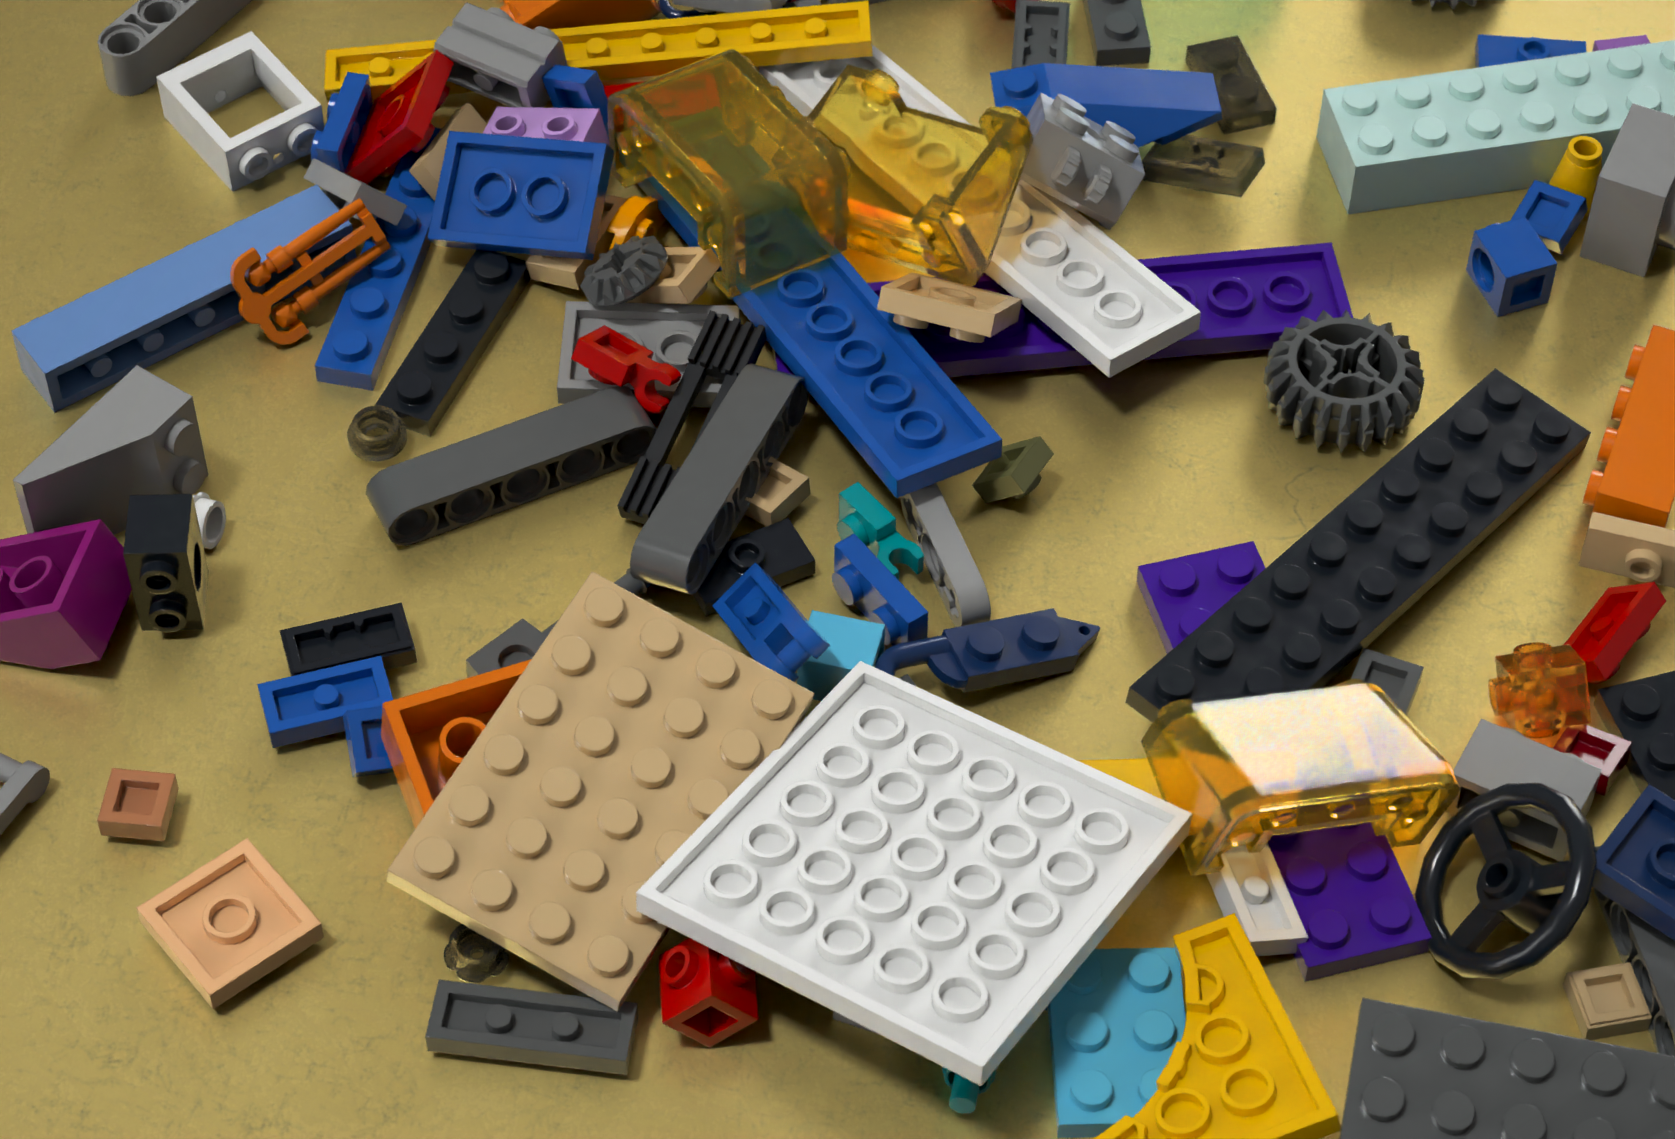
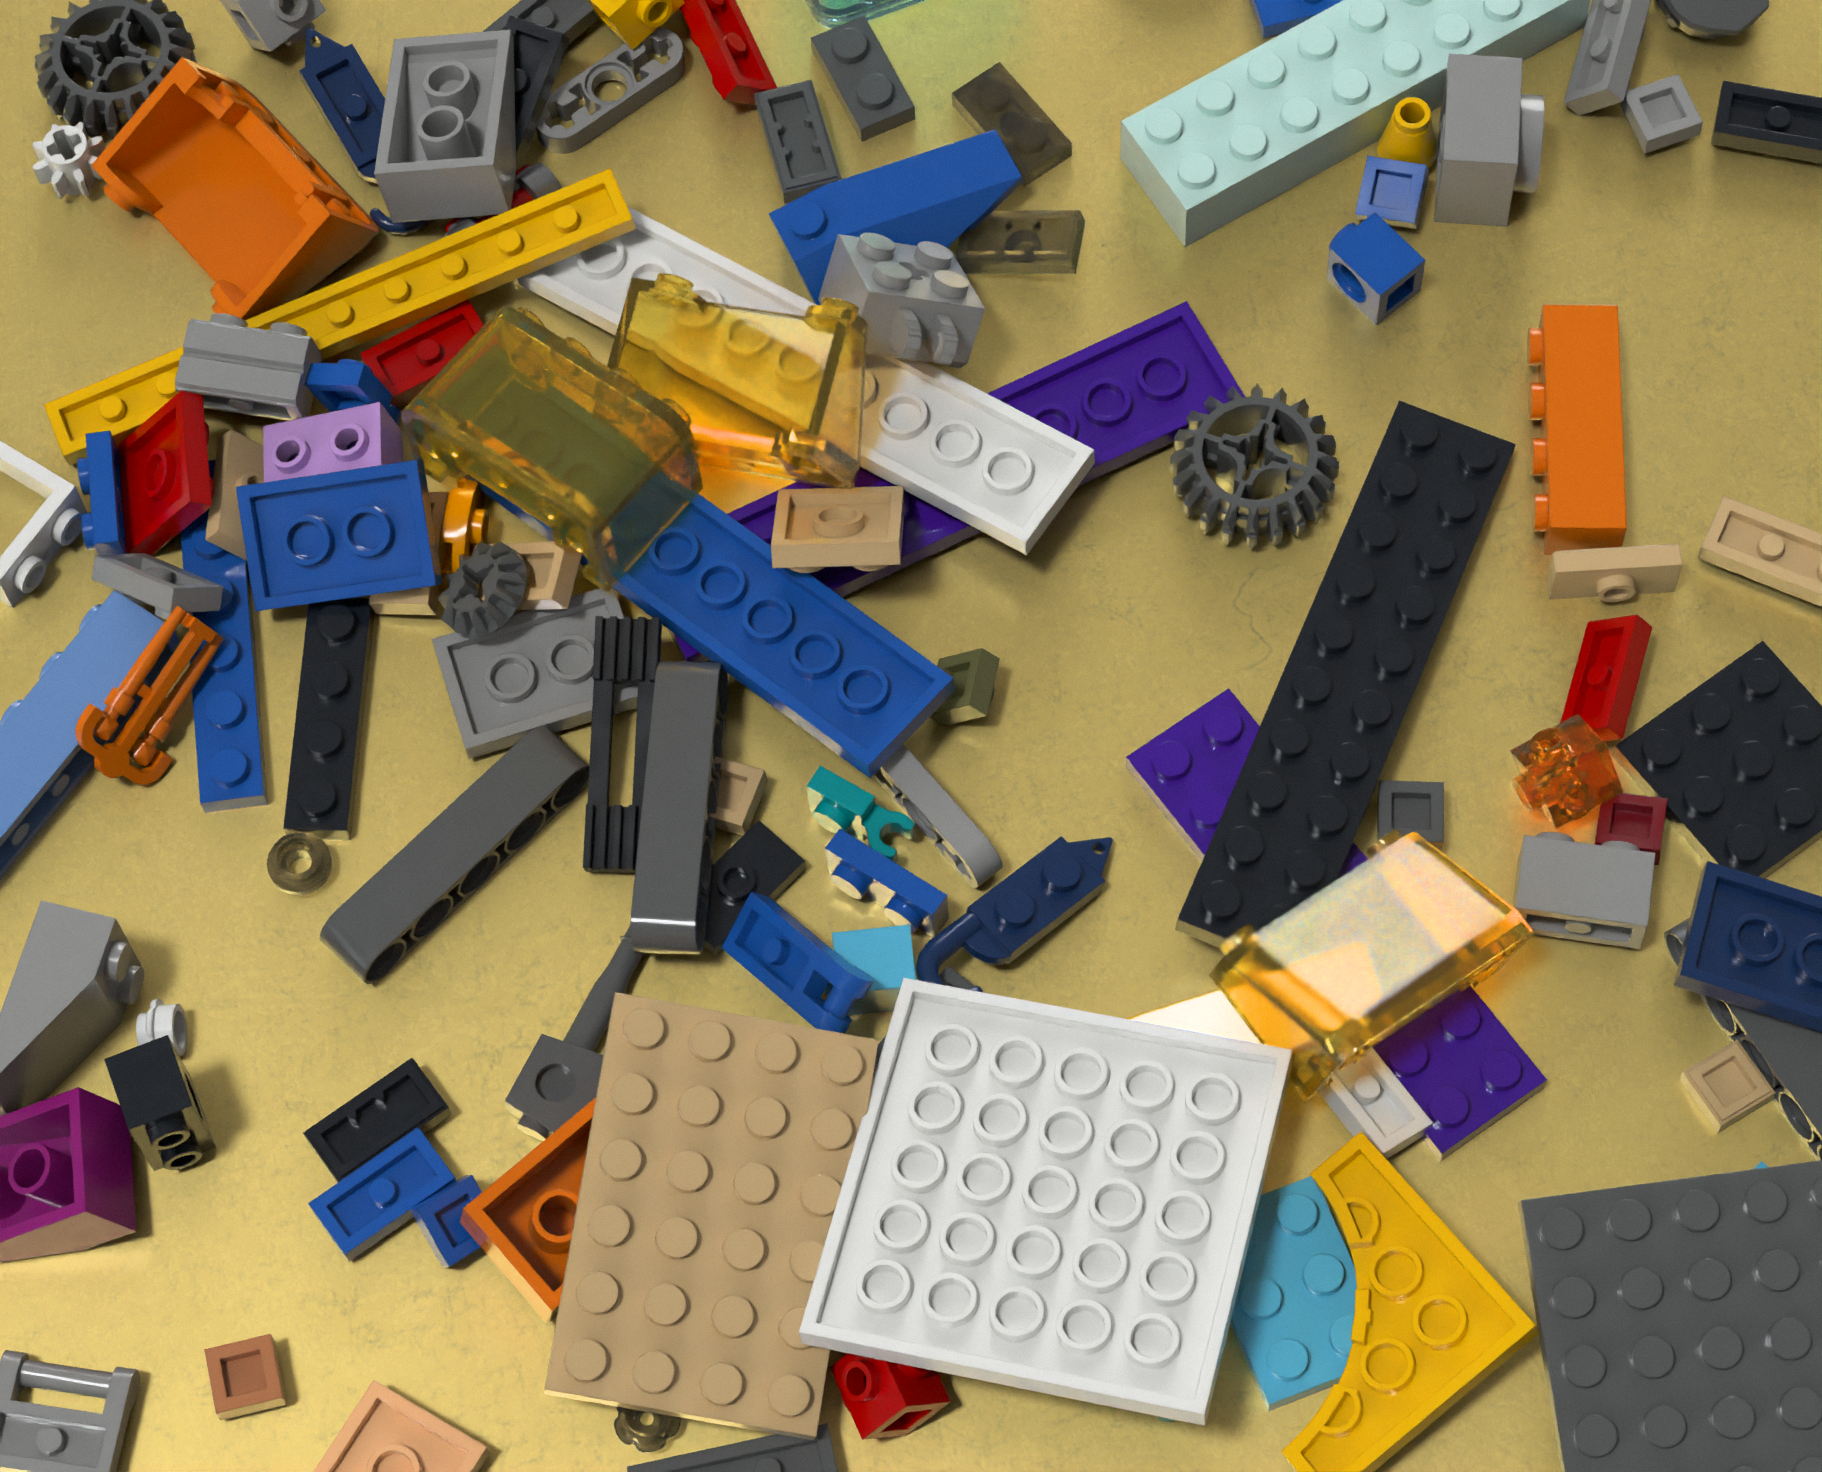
camera: 15 degrees left, 15 degrees up
red plate [571,325,682,413] -> none
black piece [1415,783,1597,979] -> none

